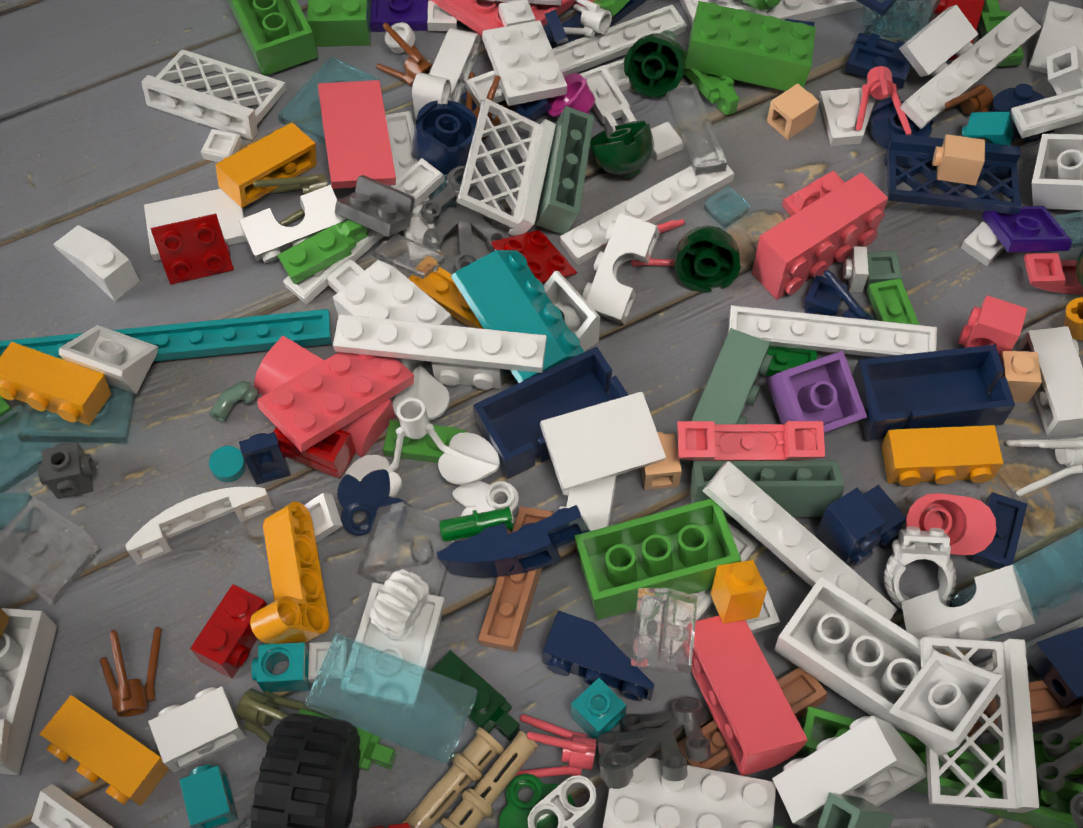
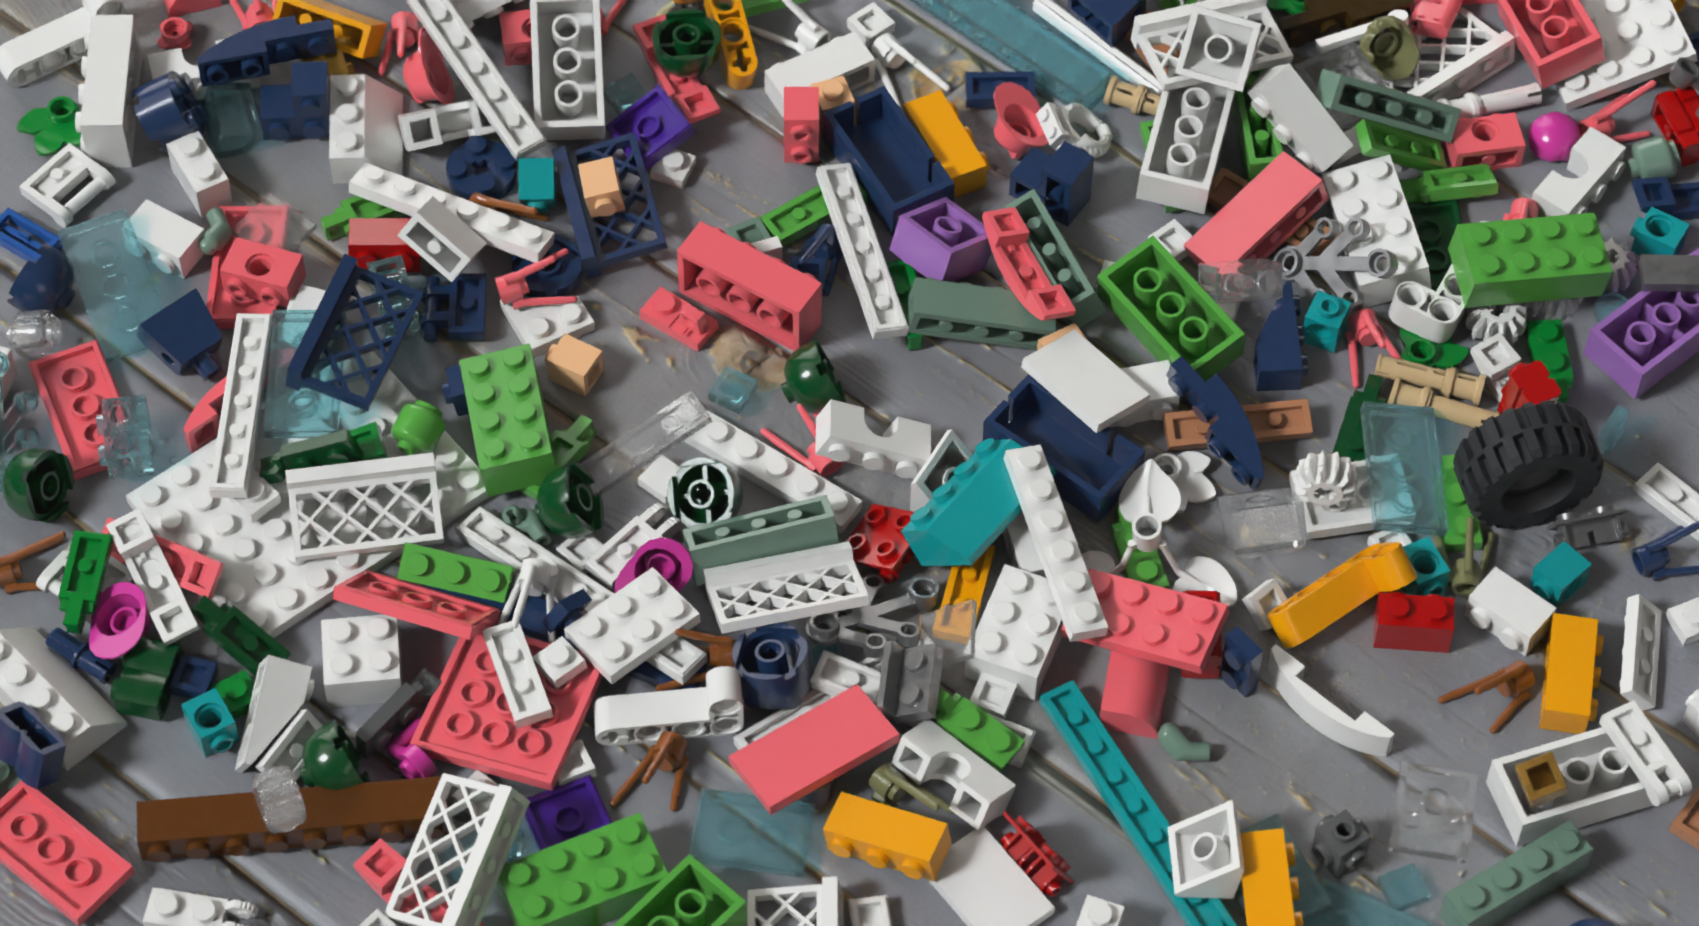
camera: 115 degrees left, 5 degrees down
teal tile [209,446,246,482] -> none
dark blue plate [337,469,407,536] -> none
white tile [385,22,415,54] -> none
green axle [439,506,513,541] -> none
white plate [702,461,898,620] -> none
light orange brick [710,560,767,624] -> none
white arch [901,565,1035,653] -> none

